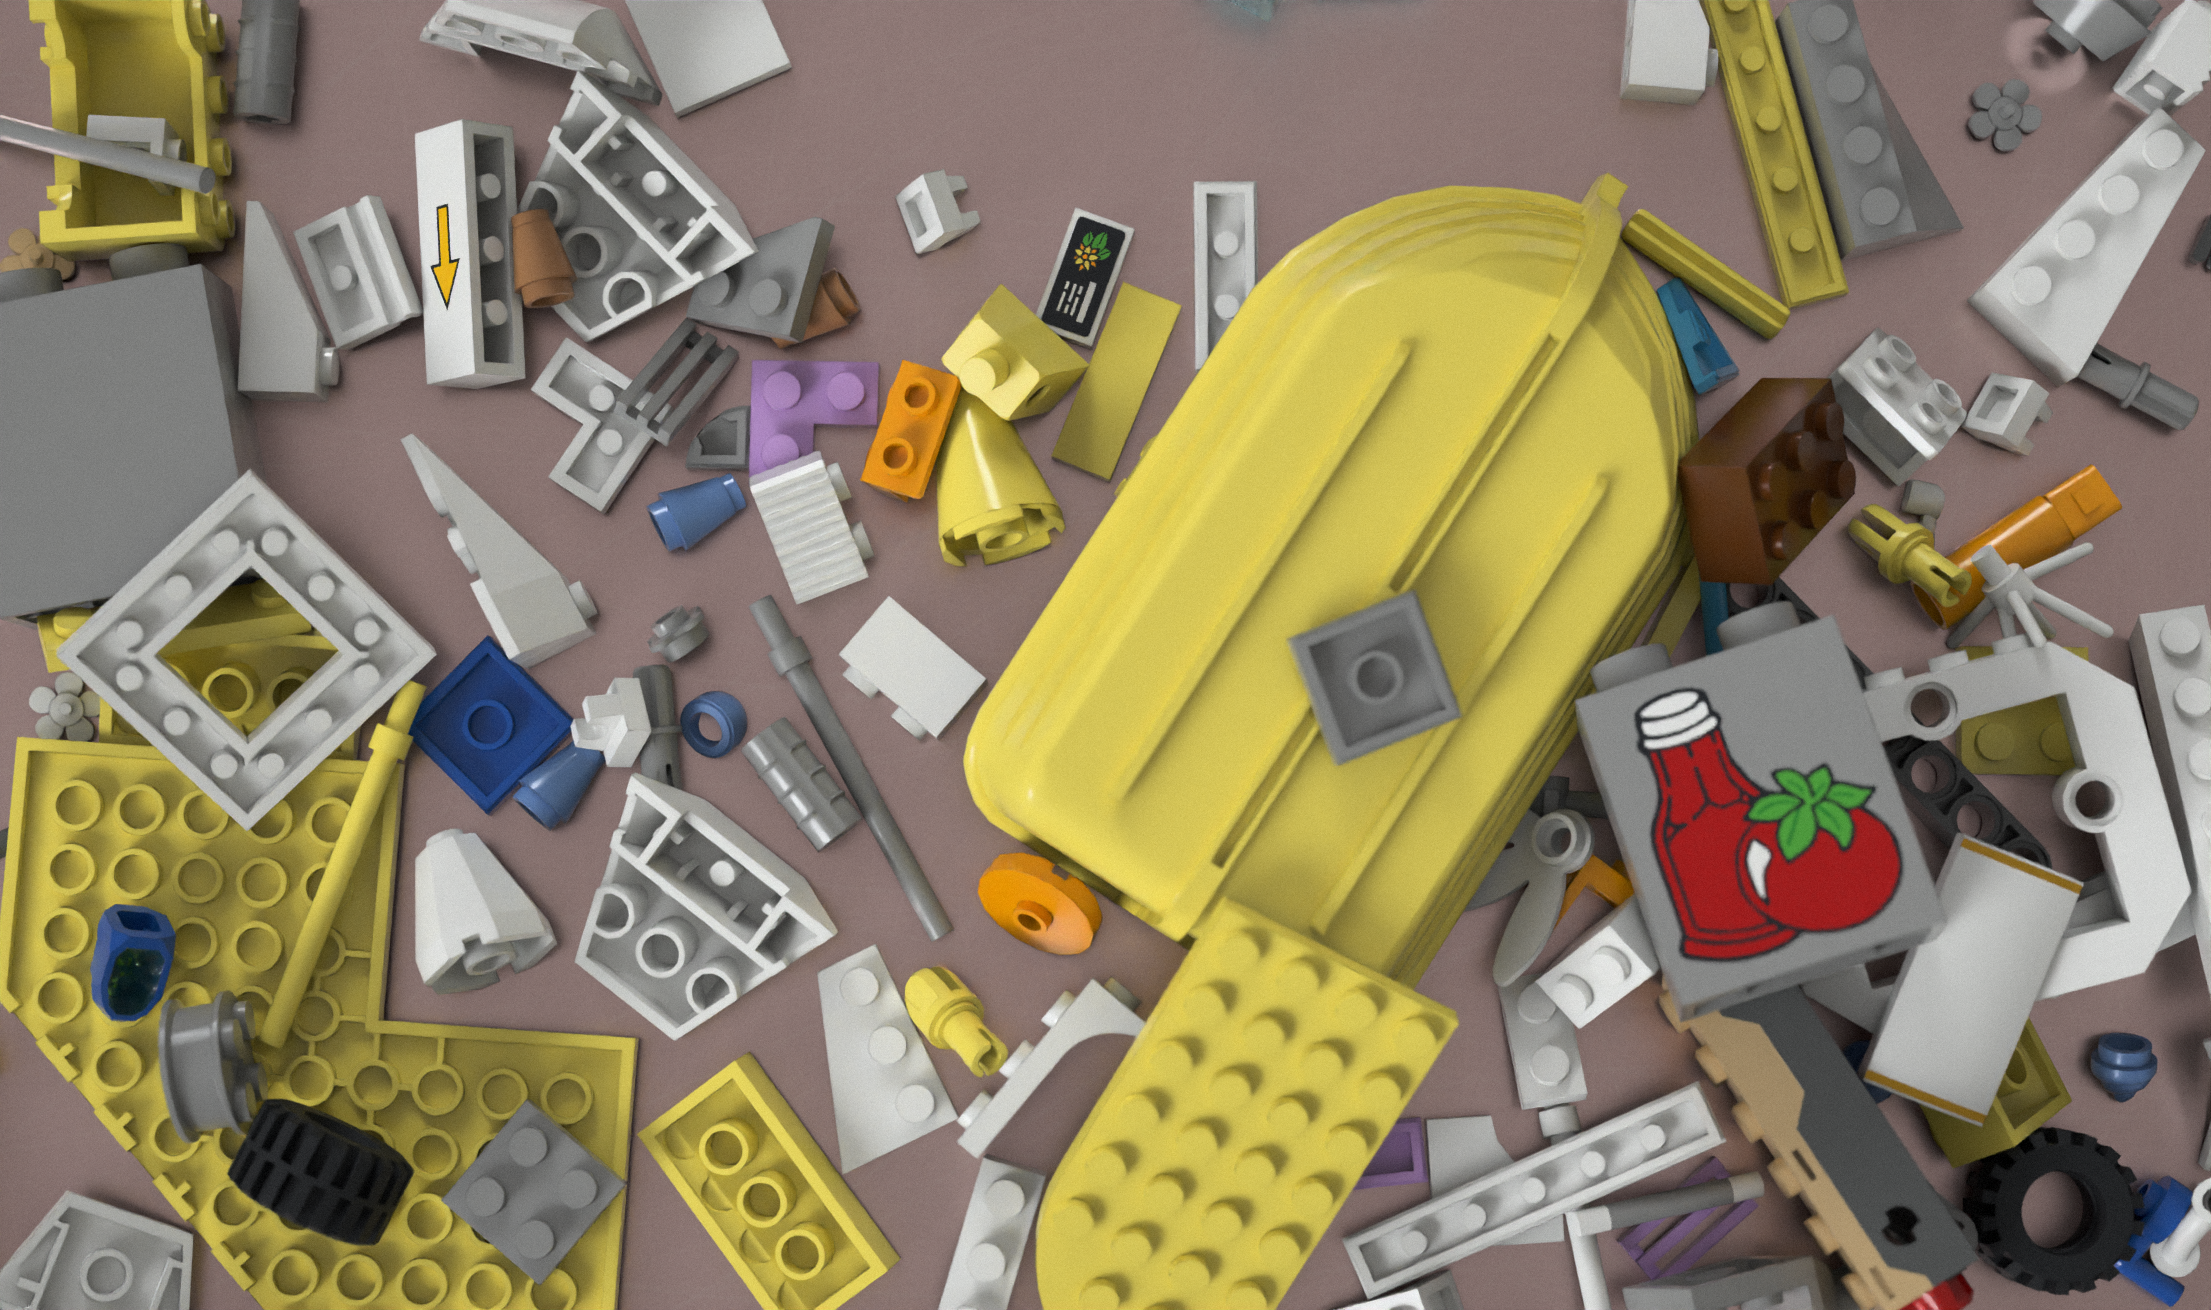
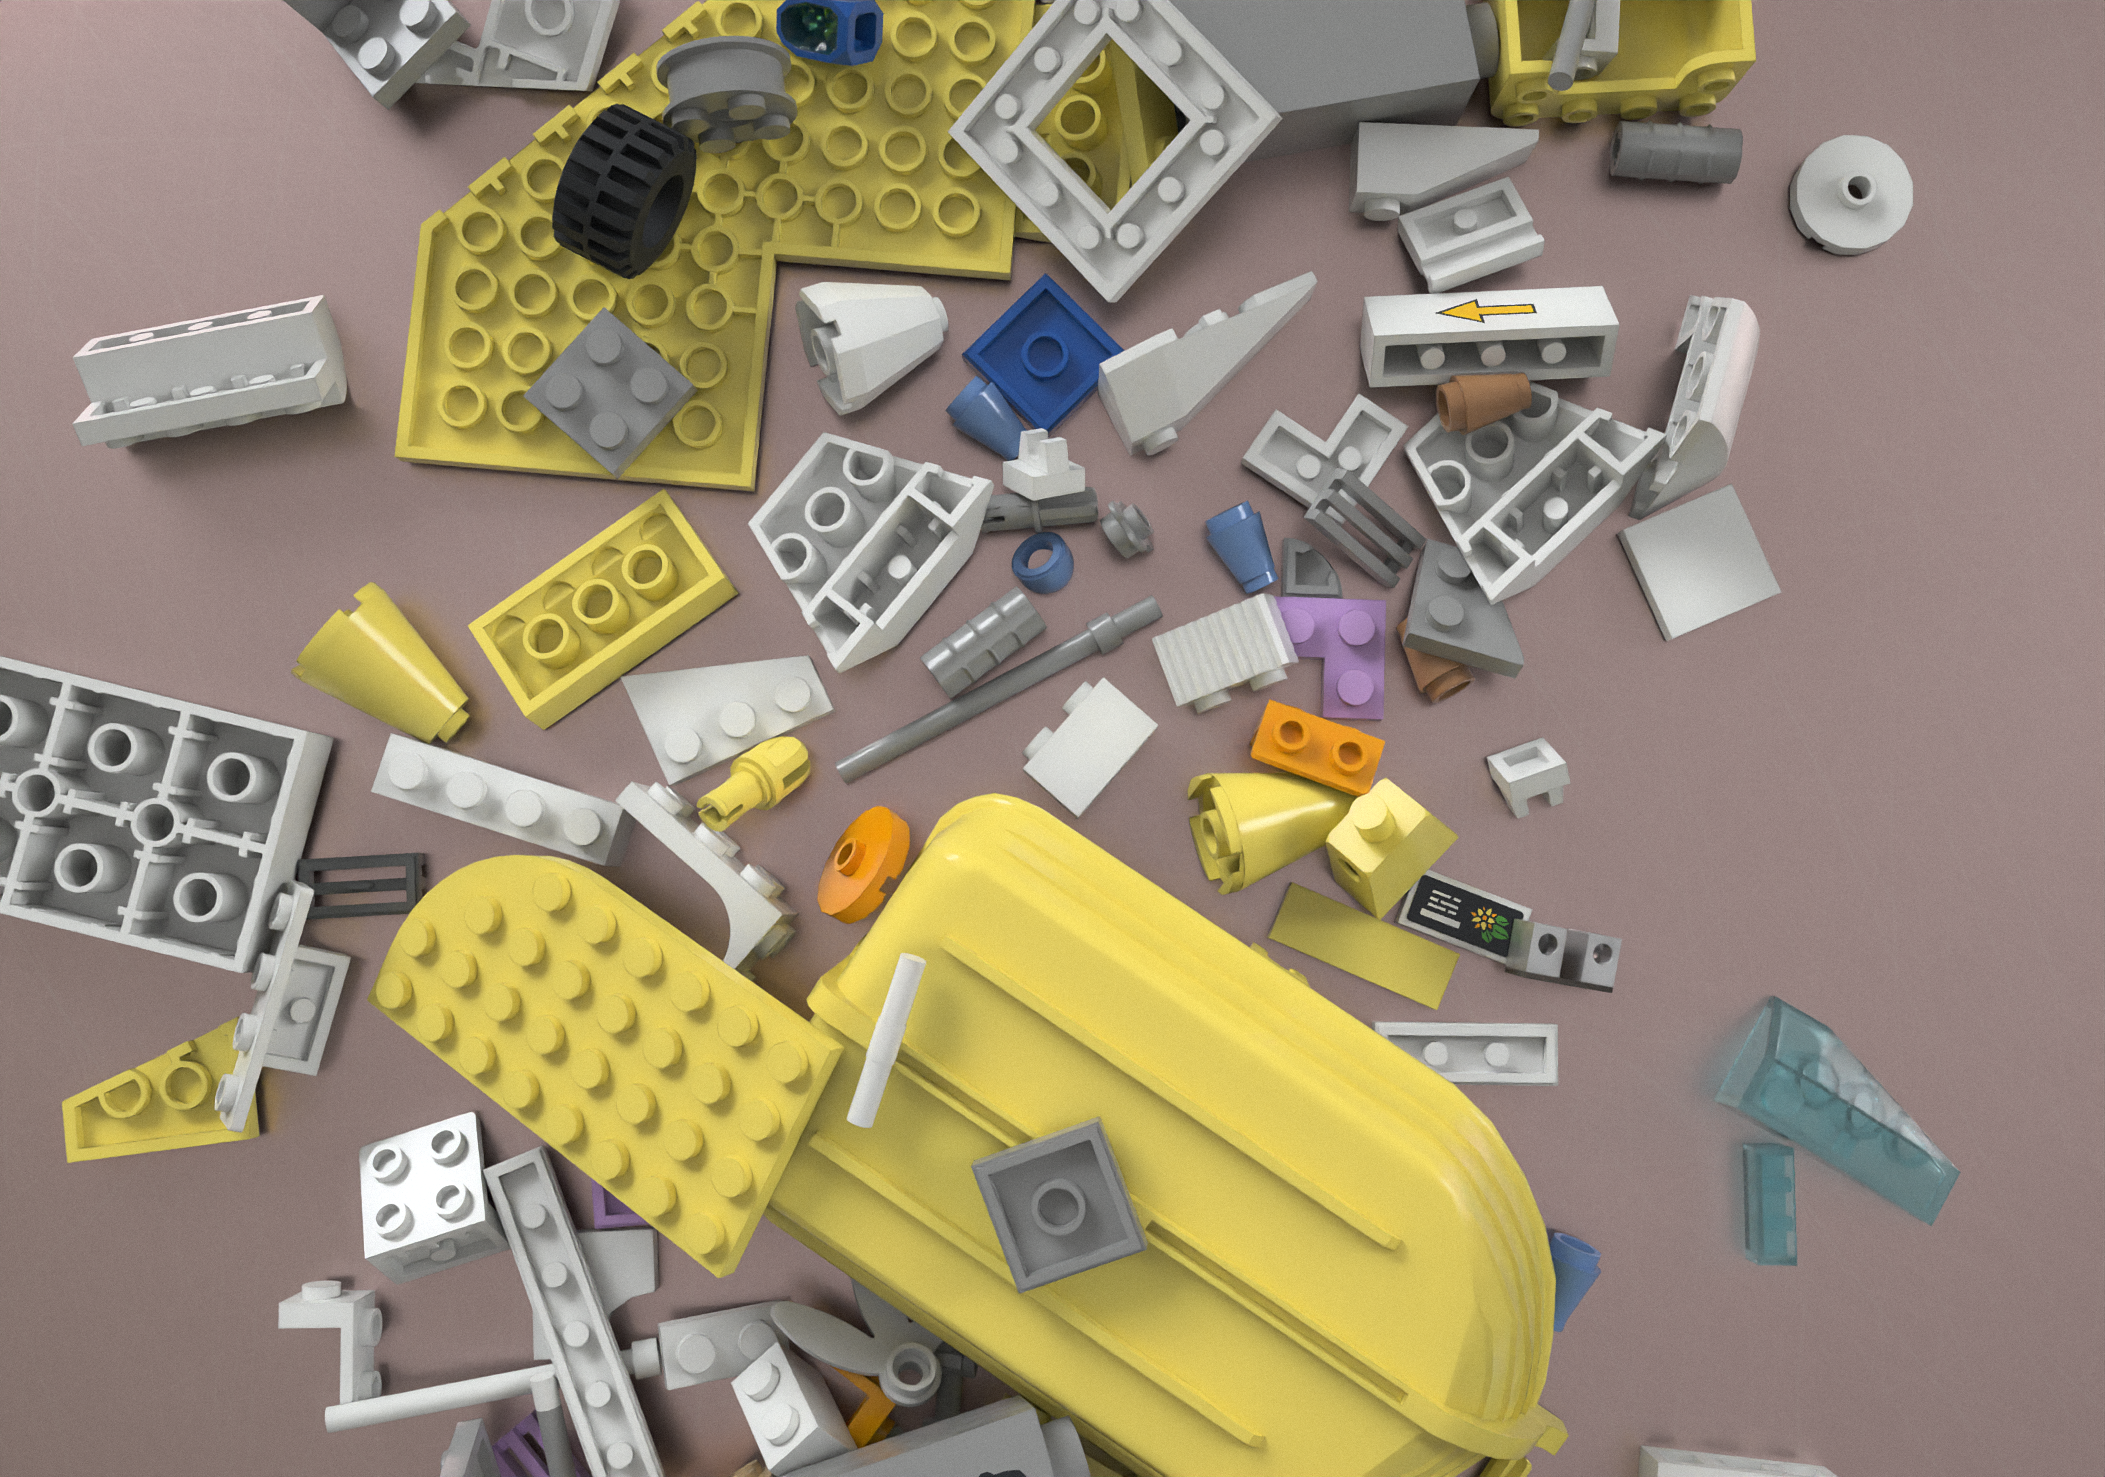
camera: 95 degrees right, 0 degrees up
light yellow bar [258,680,427,1048] -> none
none -> white piece [847,953,926,1128]
none -> flat silver piece [1505,918,1622,993]
none -> medium blue cone [1549,1233,1601,1332]

